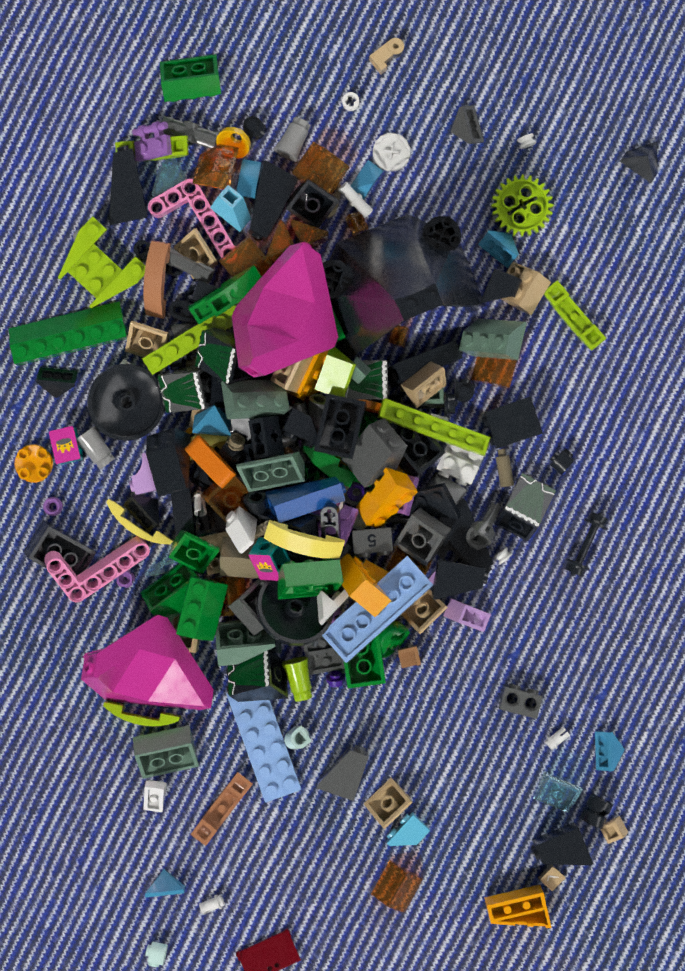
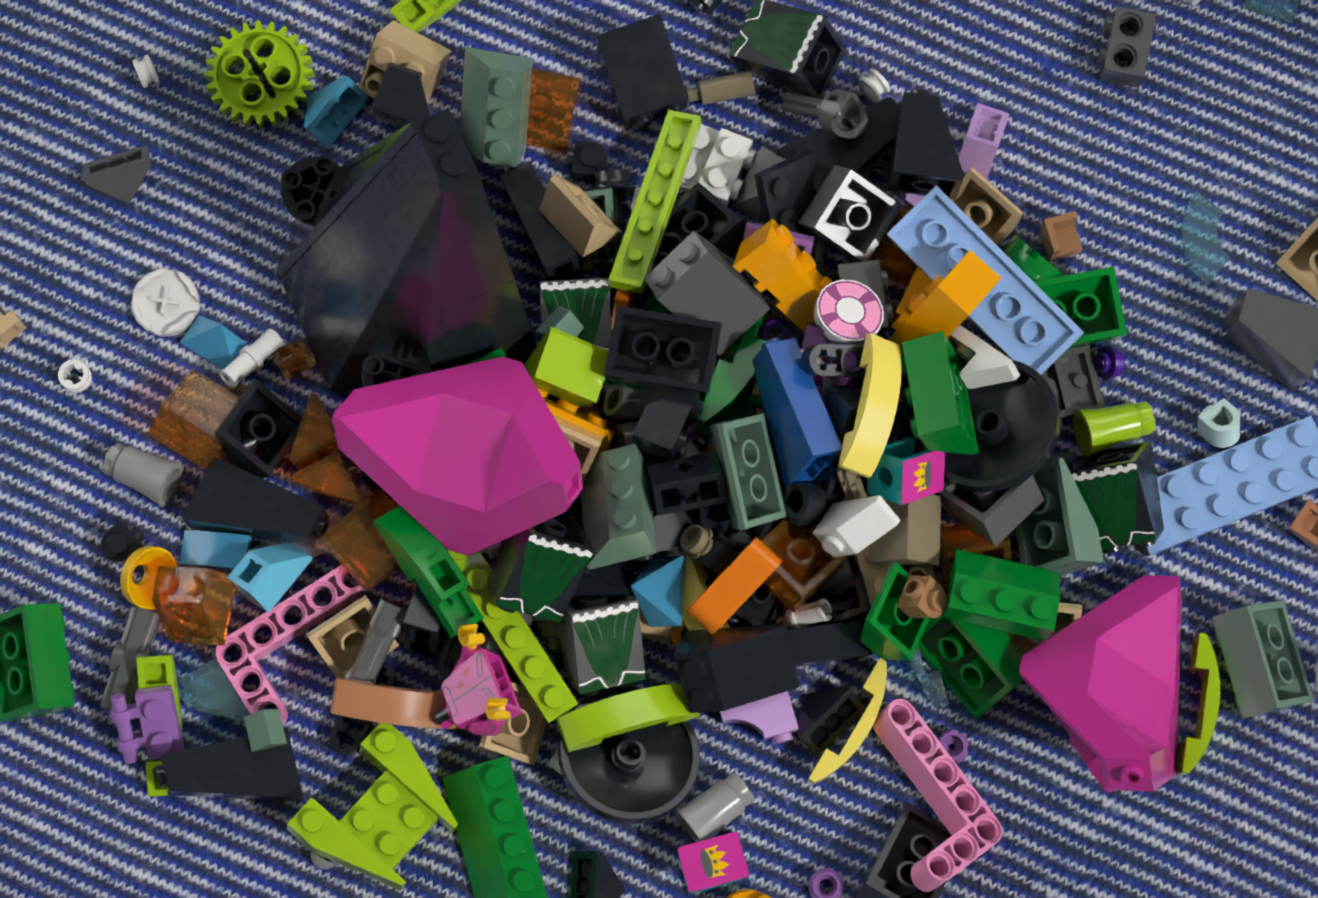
camera: 90 degrees left, 10 degrees down
none -> sand green slope [244,709,287,752]
none -> dark pink torso [435,624,522,736]
none -> lime slope [556,683,700,752]
none -> tile [814,279,884,345]
none -> medium nougat plate [897,576,947,618]
none -> clear light blue tile [1181,191,1230,286]

